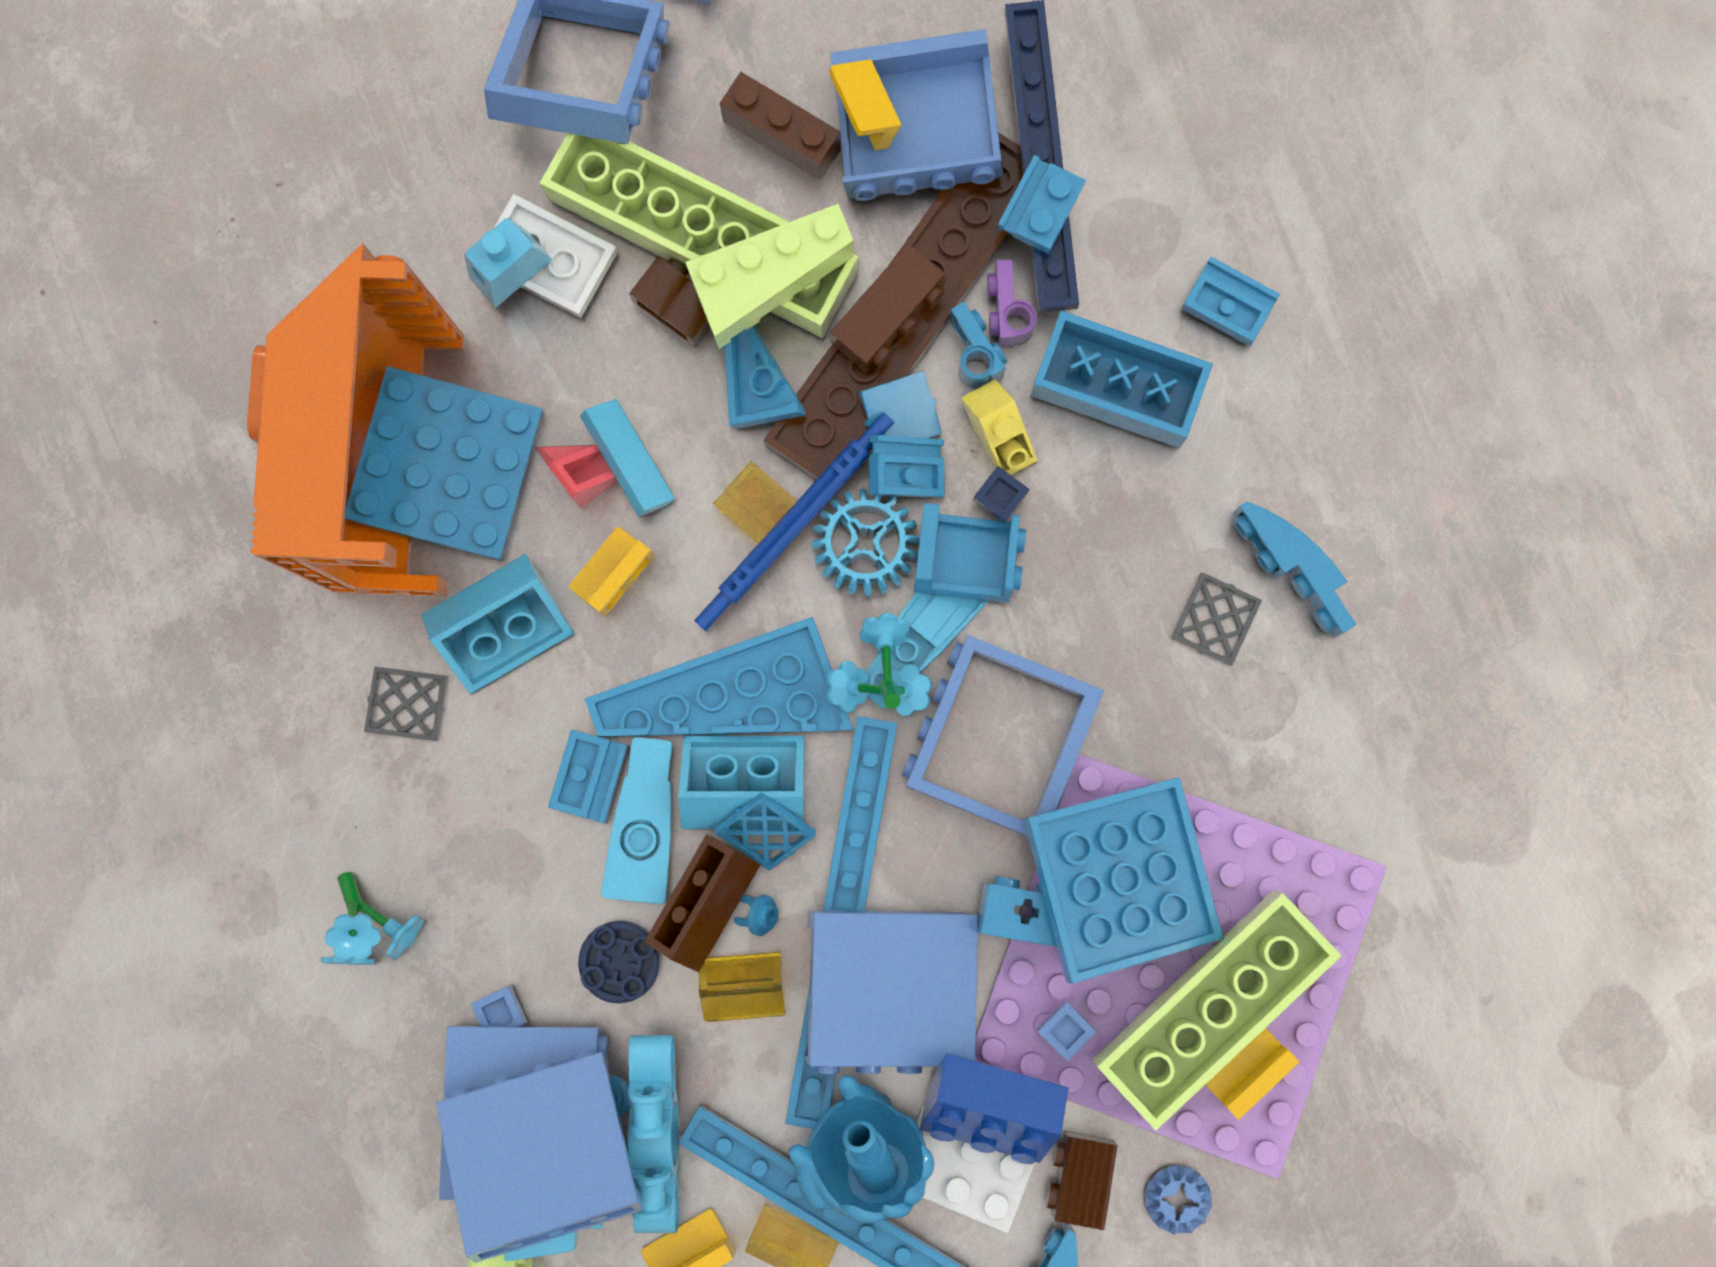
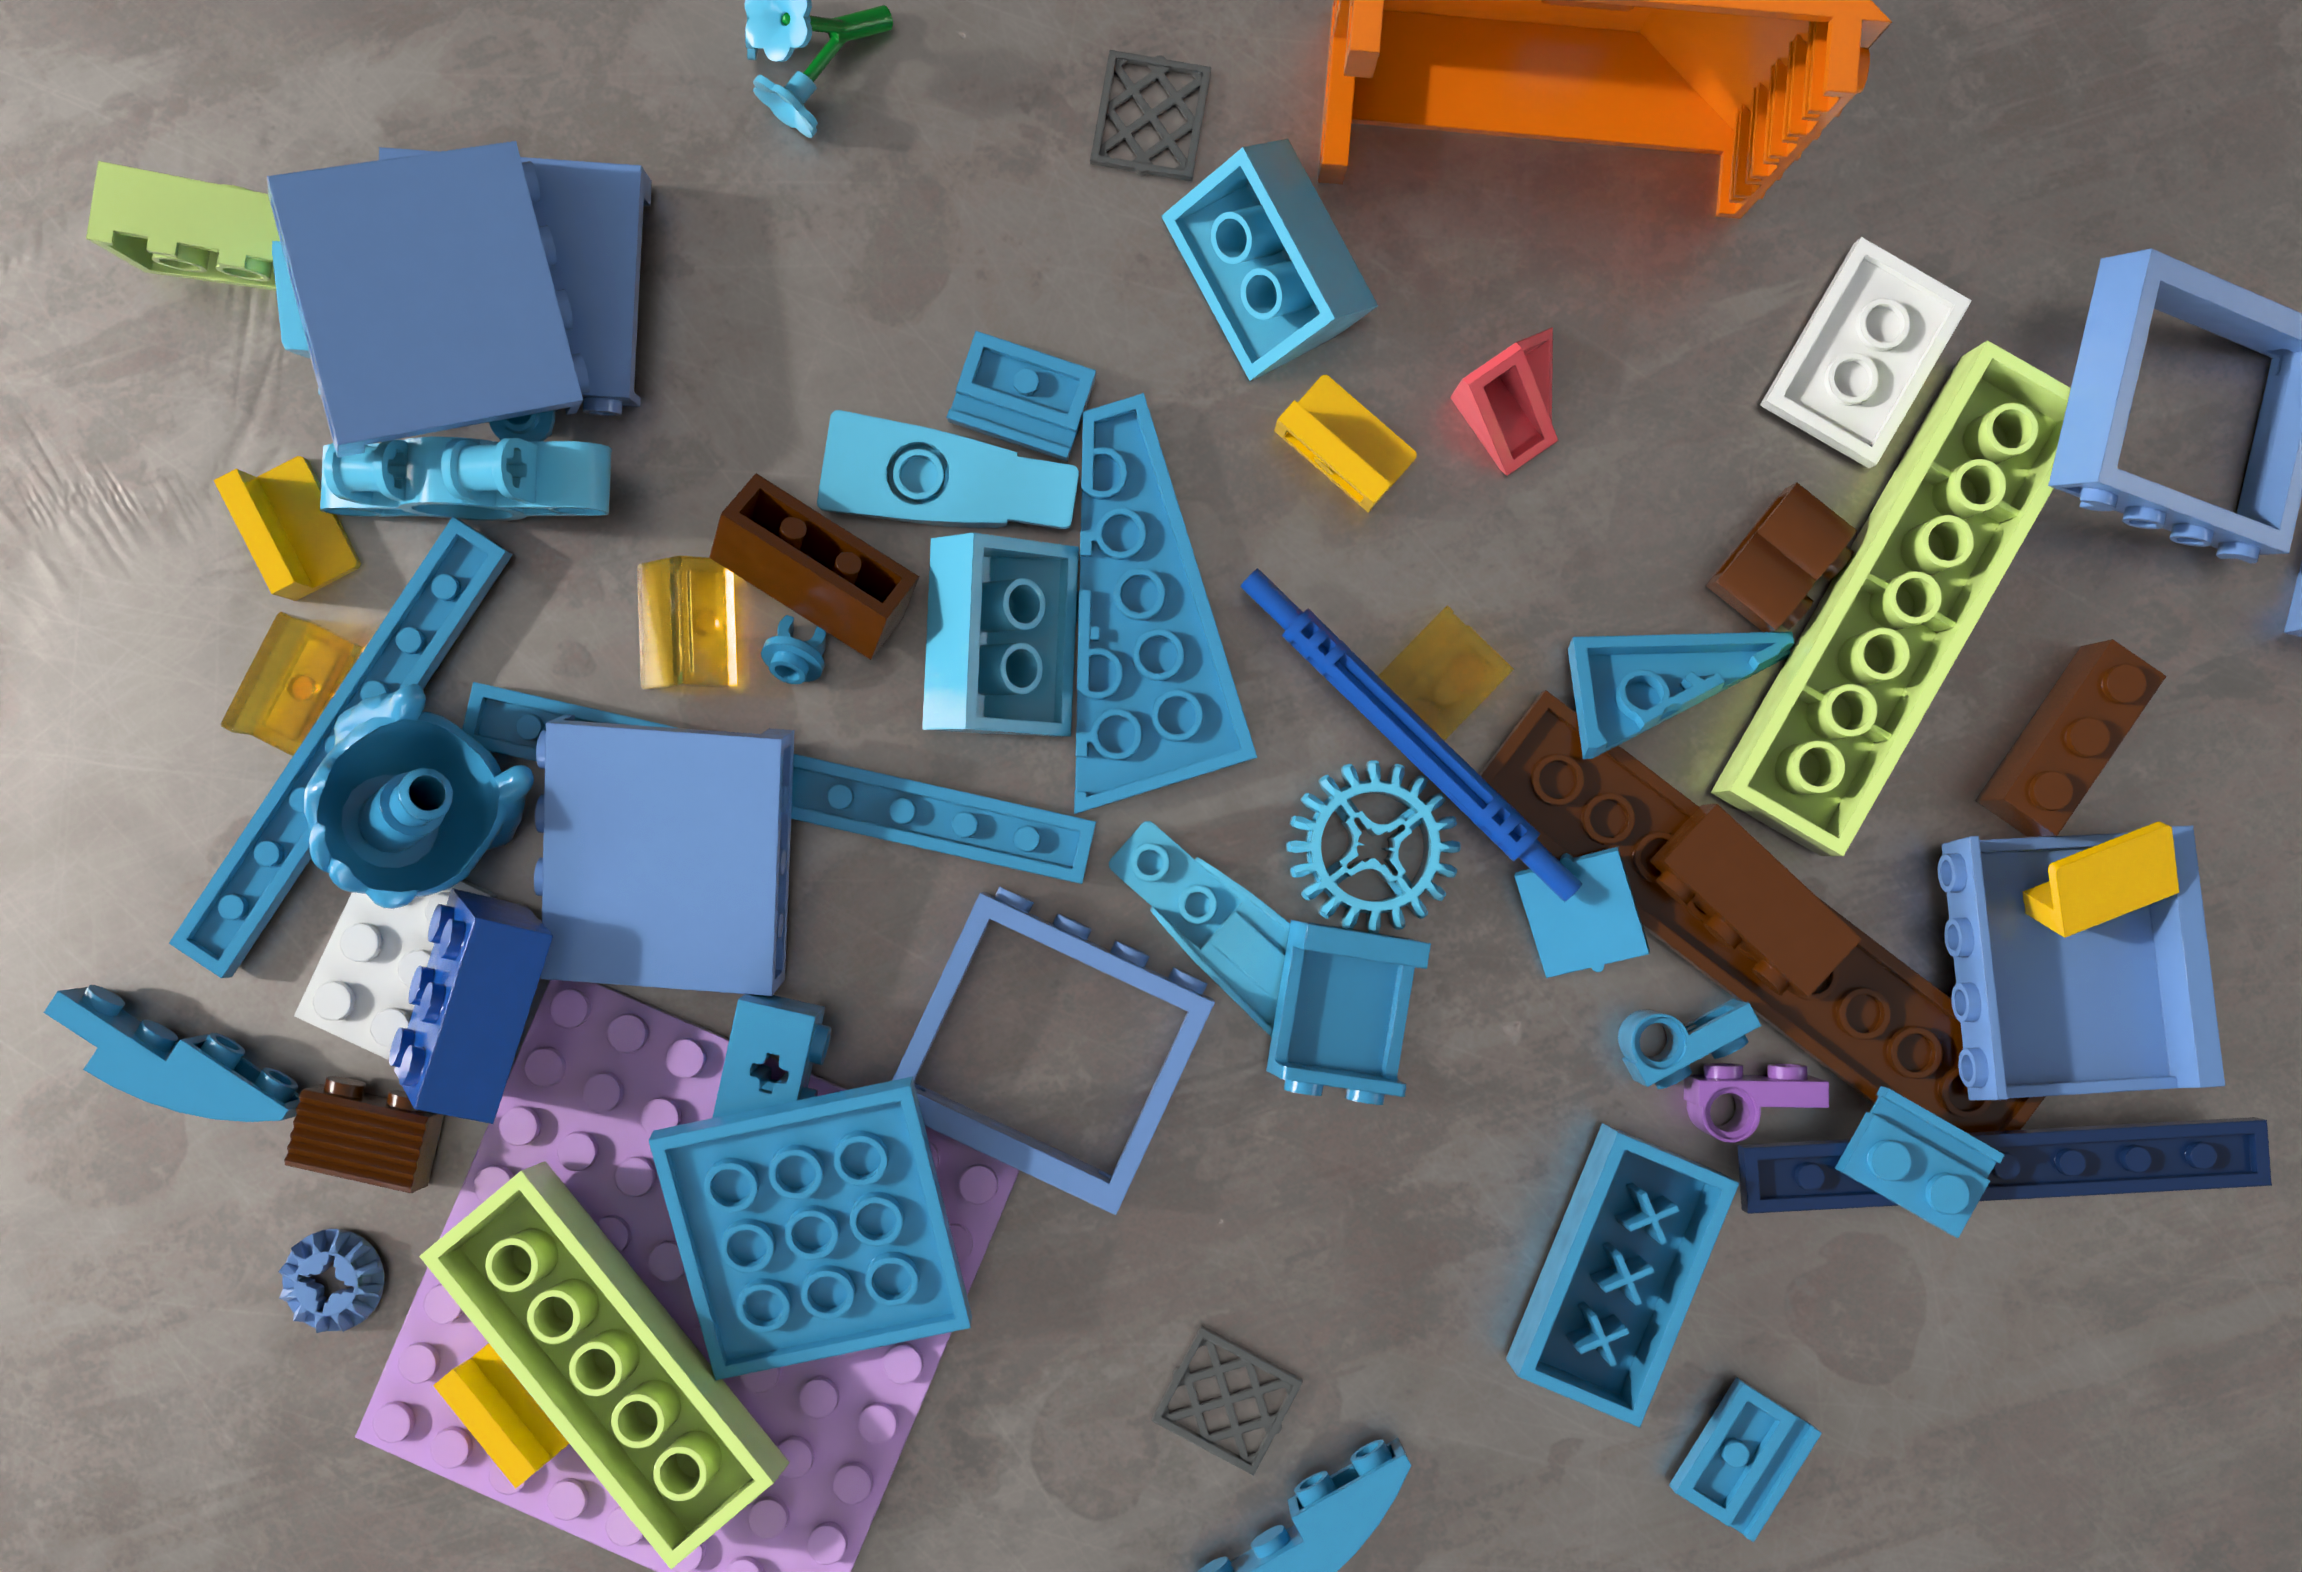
camera: 90 degrees right, 5 degrees up
dark azure plate [345,366,543,561] -> none
medium azure torso [464,218,552,308] -> none
medium blue plate [471,985,528,1027] -> none
dark blue tile [578,920,661,1004] -> none
medium azure tile [580,399,675,517] -> none
yellowish green wedge [685,204,854,349] -> none
dark azure window [715,792,816,870] -> none
medium azure plant [827,613,932,716] -> none
dark azure plate [869,435,945,498] -> none
light yellow slope [961,379,1038,475] -> none
dark blue tile [973,466,1030,523] -> none
medium blue plate [1037,1000,1097,1062] -> none

